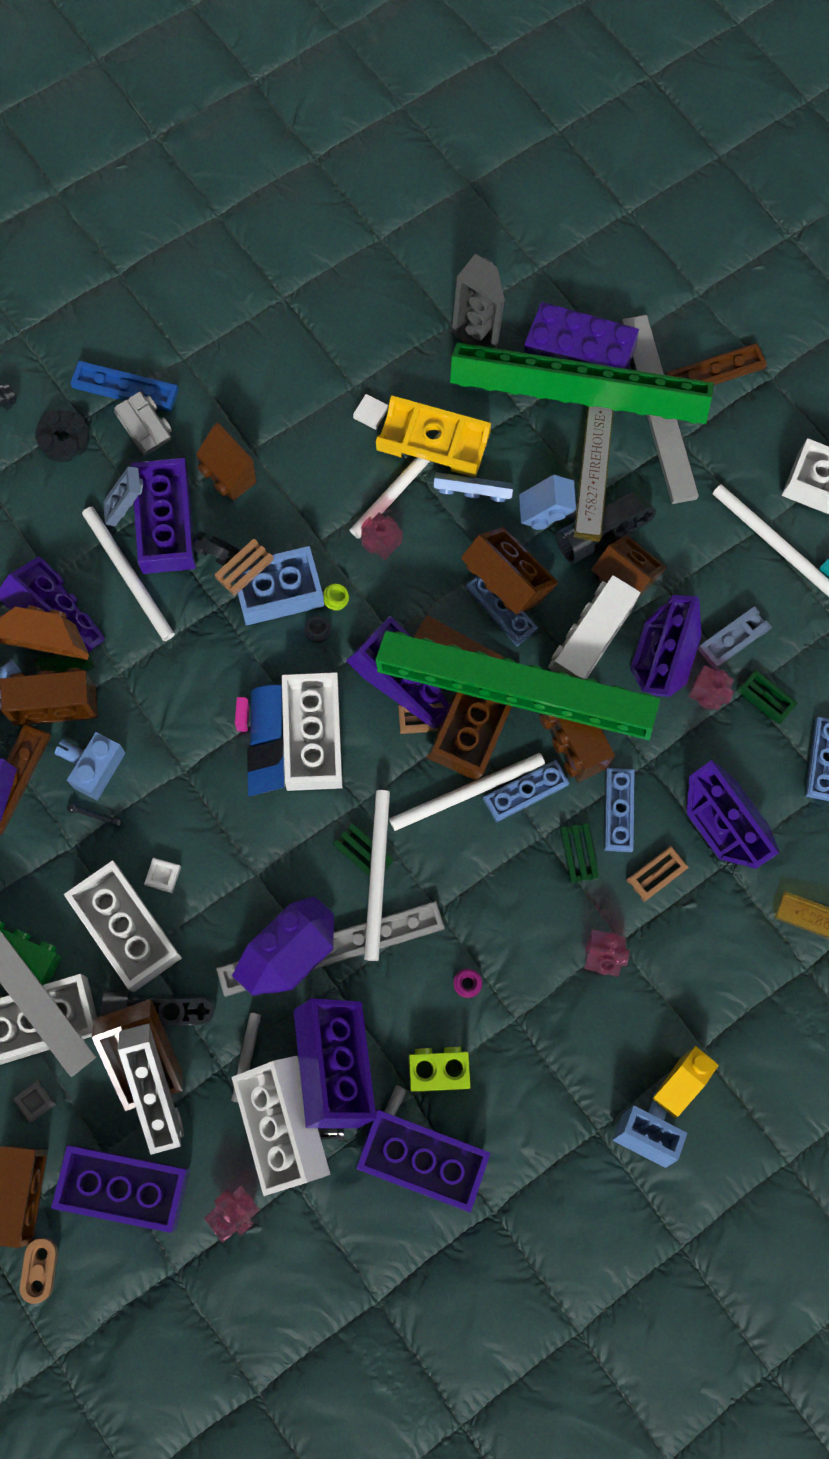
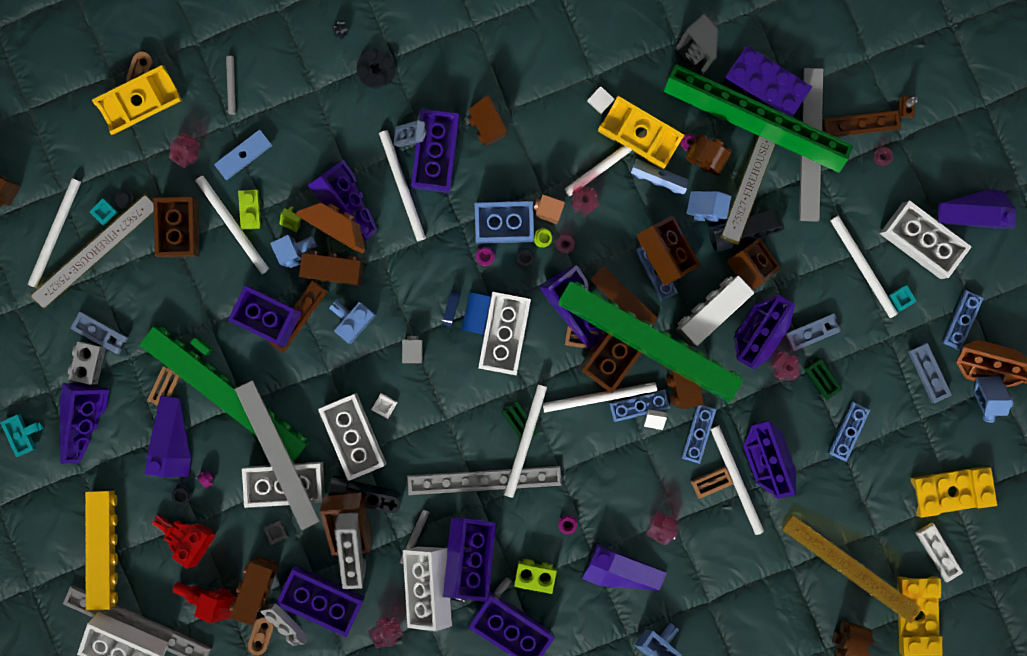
camera: 15 degrees right, 15 degrees up
black hinge [67,803,123,827] -> none
blue plate [71,361,179,413] -> none
light grey brick [114,392,172,456] -> none
black plate [192,531,243,566] -> none
medium nougat tile [214,539,274,596] -> none
dark purple wedge [232,896,335,996] -> none
dark pink tile [235,697,250,732] -> none
sticker [247,739,285,796] -> none
dark green tile [560,823,599,884] -> none
yellow slope [652,1046,719,1119] -> none
none -> light grey hinge [260,603,308,646]
none -> light grey brick [402,336,423,363]
none -> dark blue beam [442,290,461,327]
none -> magenta plate [476,247,495,266]
none -> nougat brick [533,195,565,225]
none -> clear pink plate [556,235,575,254]
none -> dark purple wedge [582,543,667,590]
none -> white tile [644,409,667,430]
none -> magenta plate [680,133,697,152]
none -> reddish brown brick [686,133,732,175]
none -> white piece [710,425,764,535]
none -> clear pink plate [874,147,893,167]
none -> reddish brown piece [899,96,918,118]

